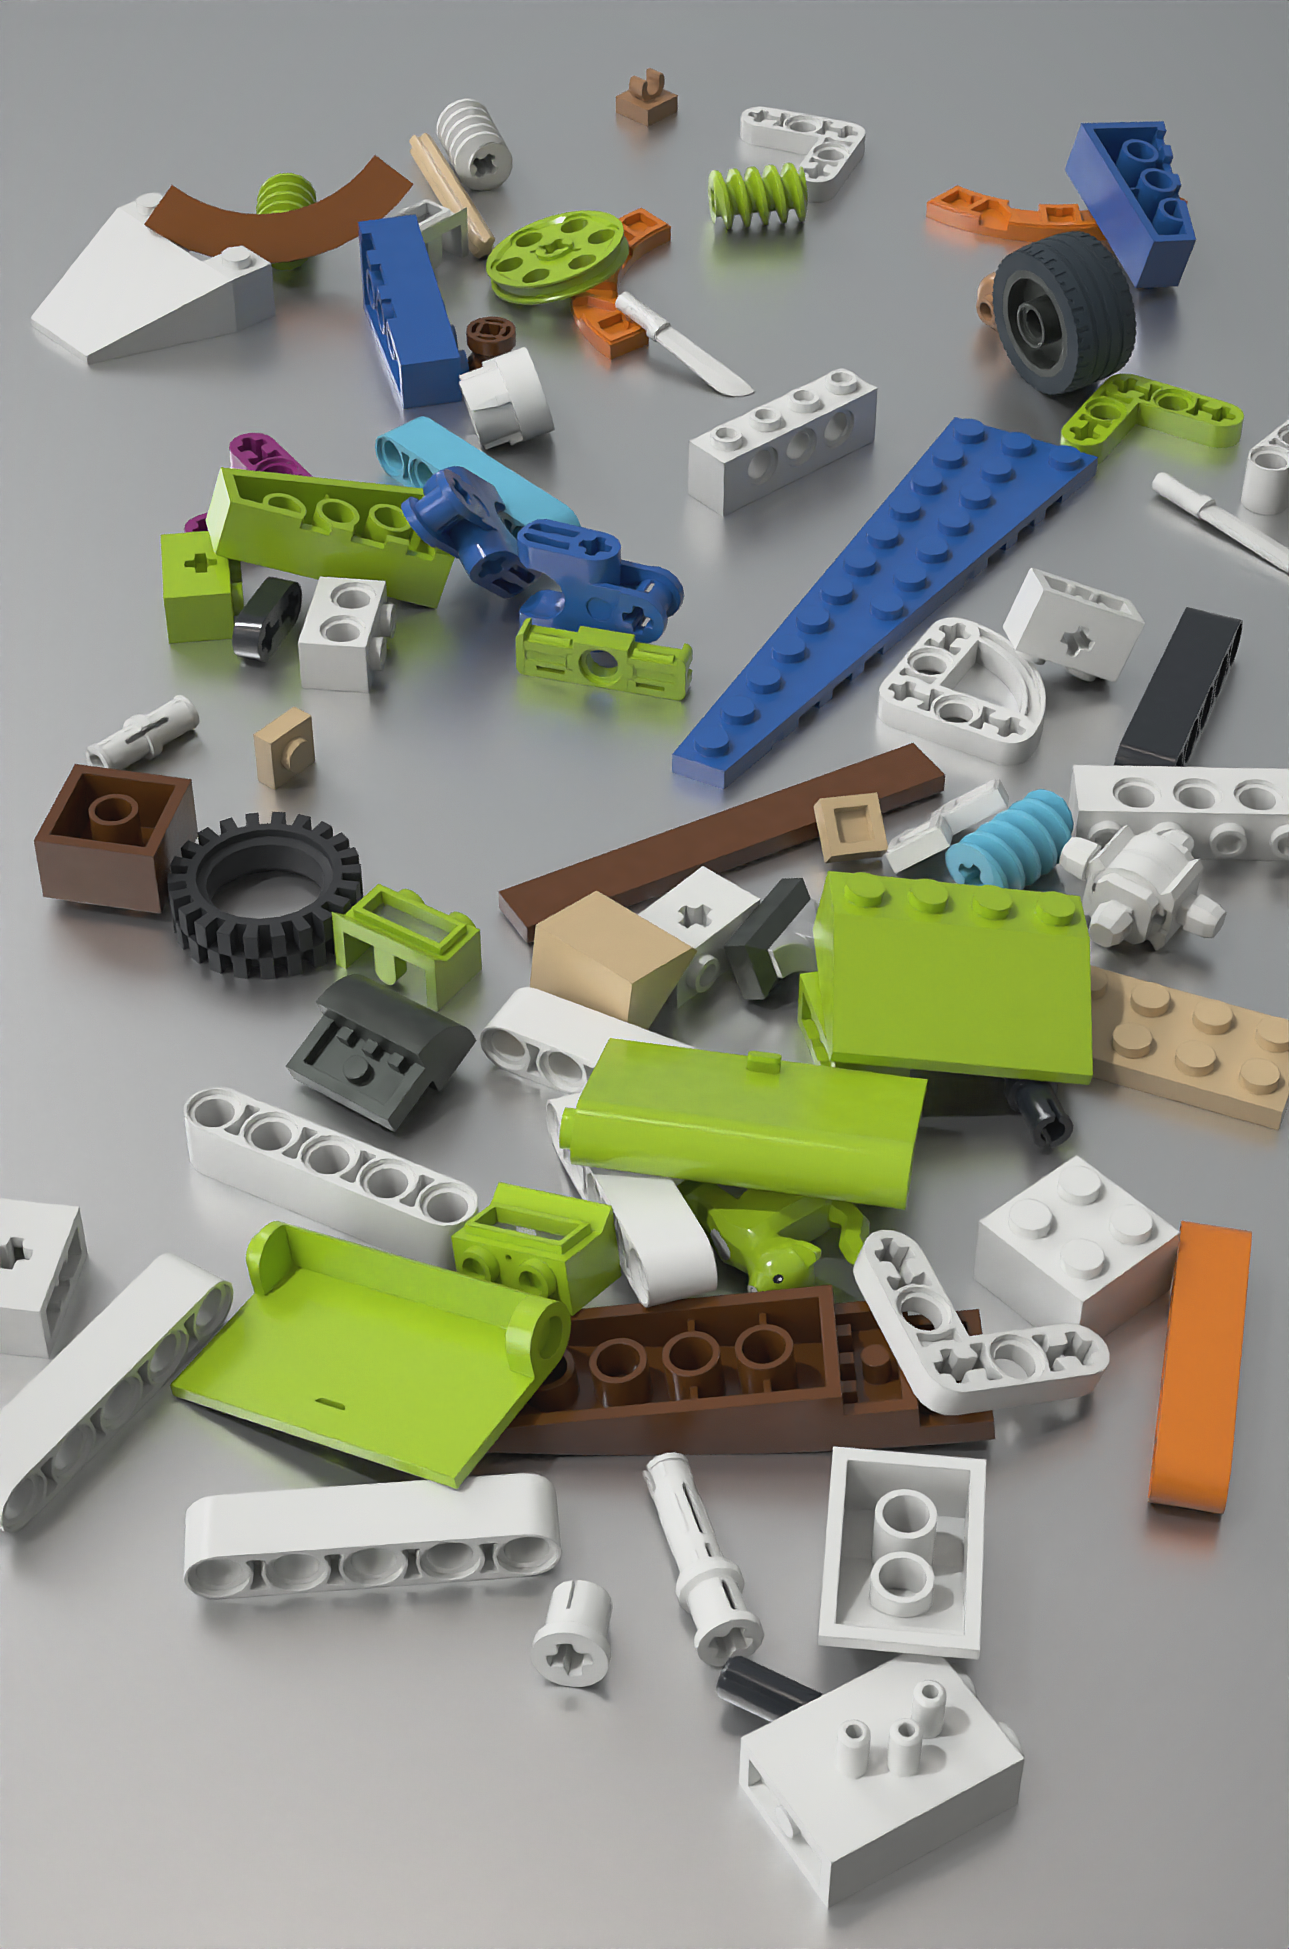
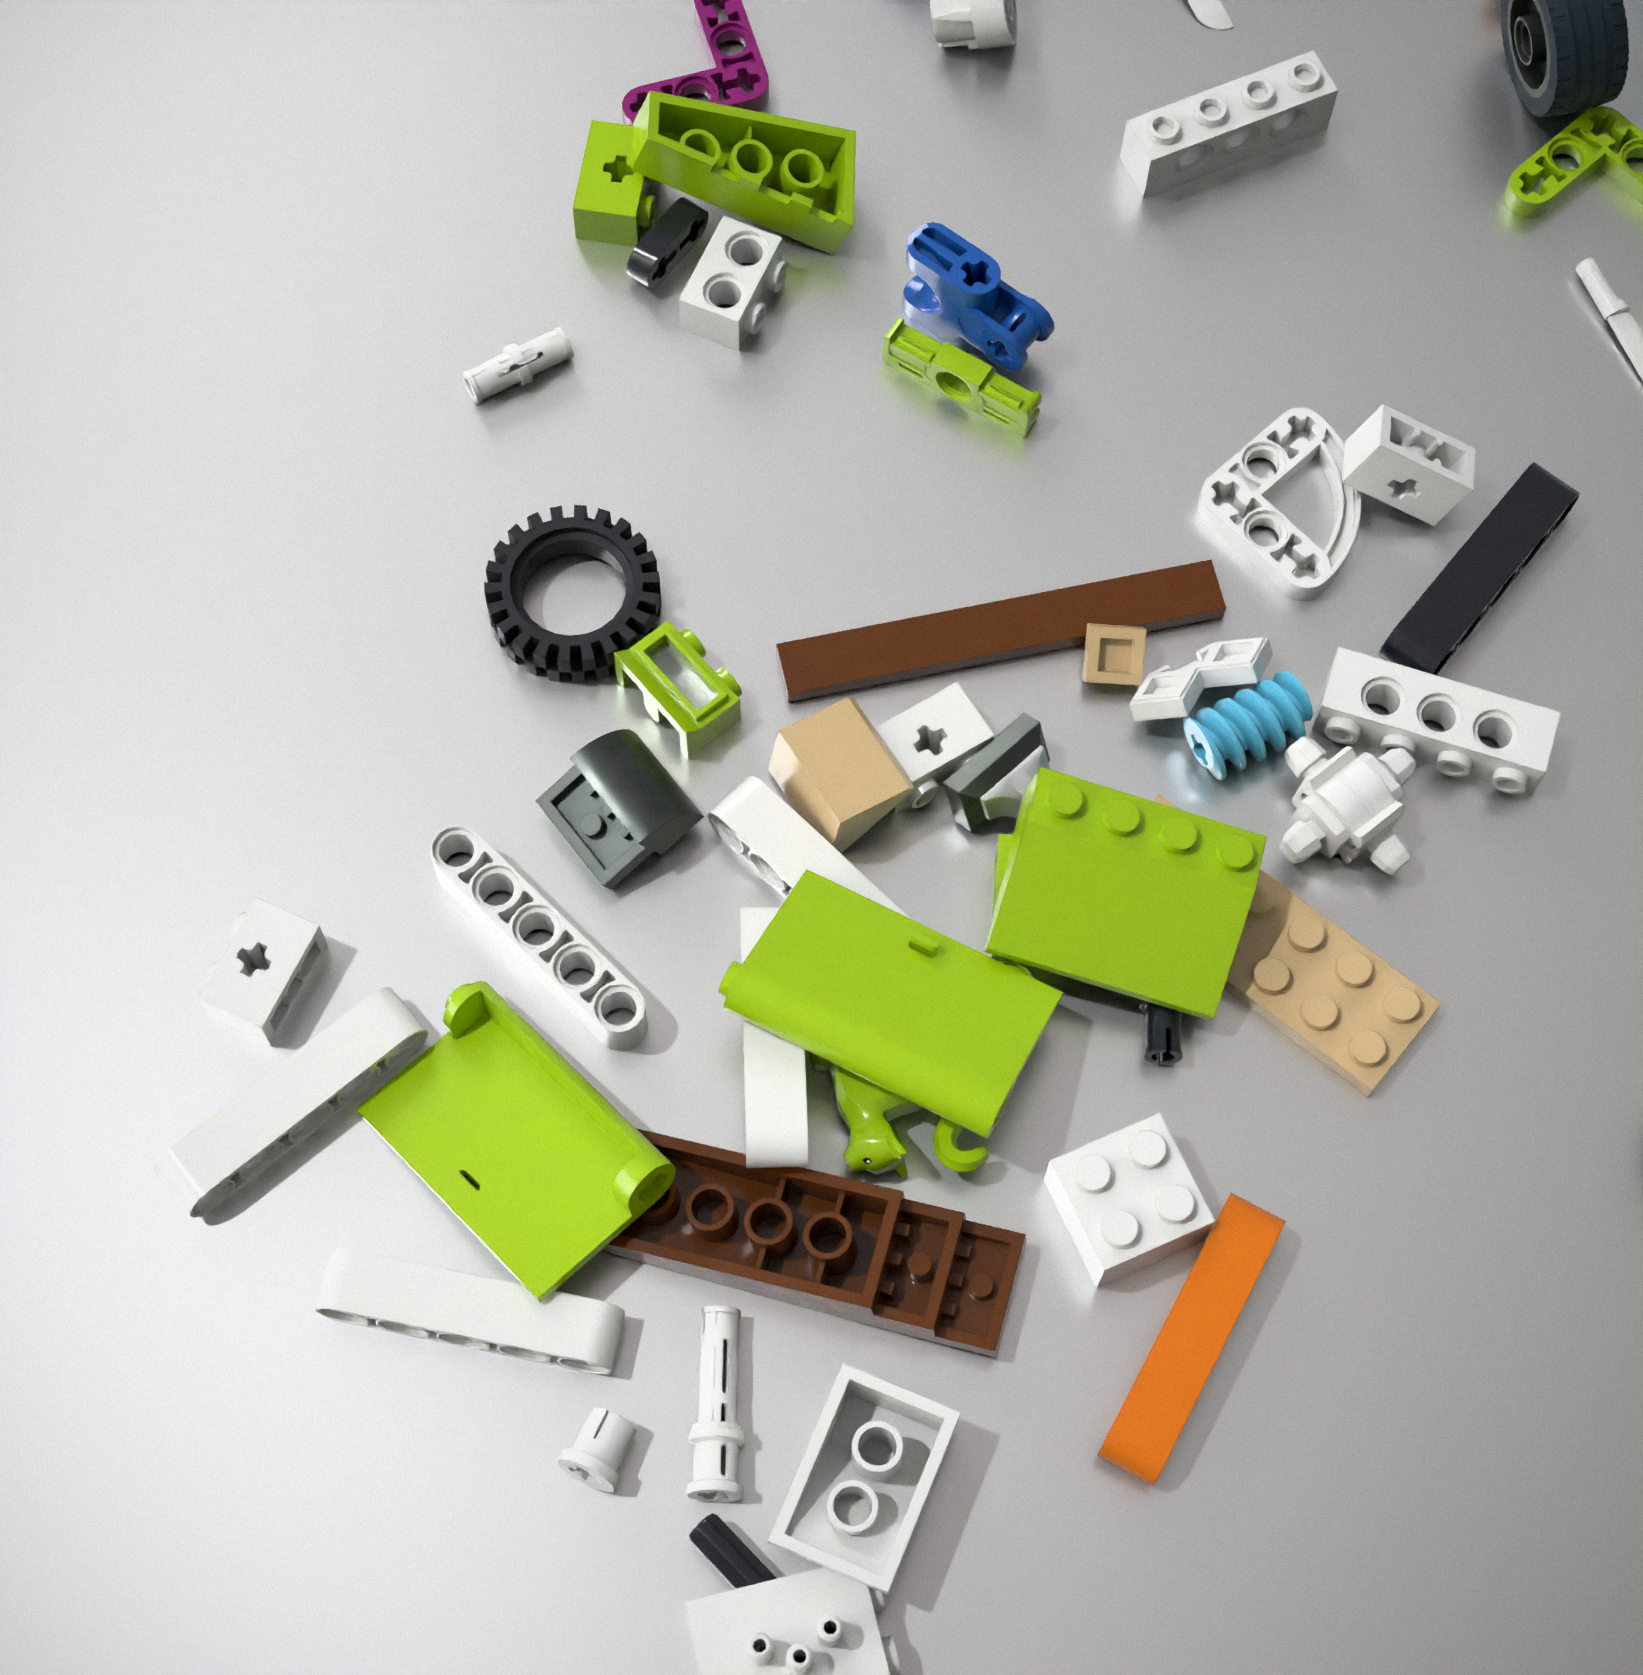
camera: 15 degrees right, 25 degrees up
reddish brown brick [34,764,198,913] -> none
tan plate [253,706,315,790] -> none
medium azure beam [375,416,581,539] -> none
blue piece [401,466,542,598] -> none
lime window [451,1182,622,1316] -> none
blue wing [672,417,1098,790] -> none
white beam [853,1230,1110,1415] -> none

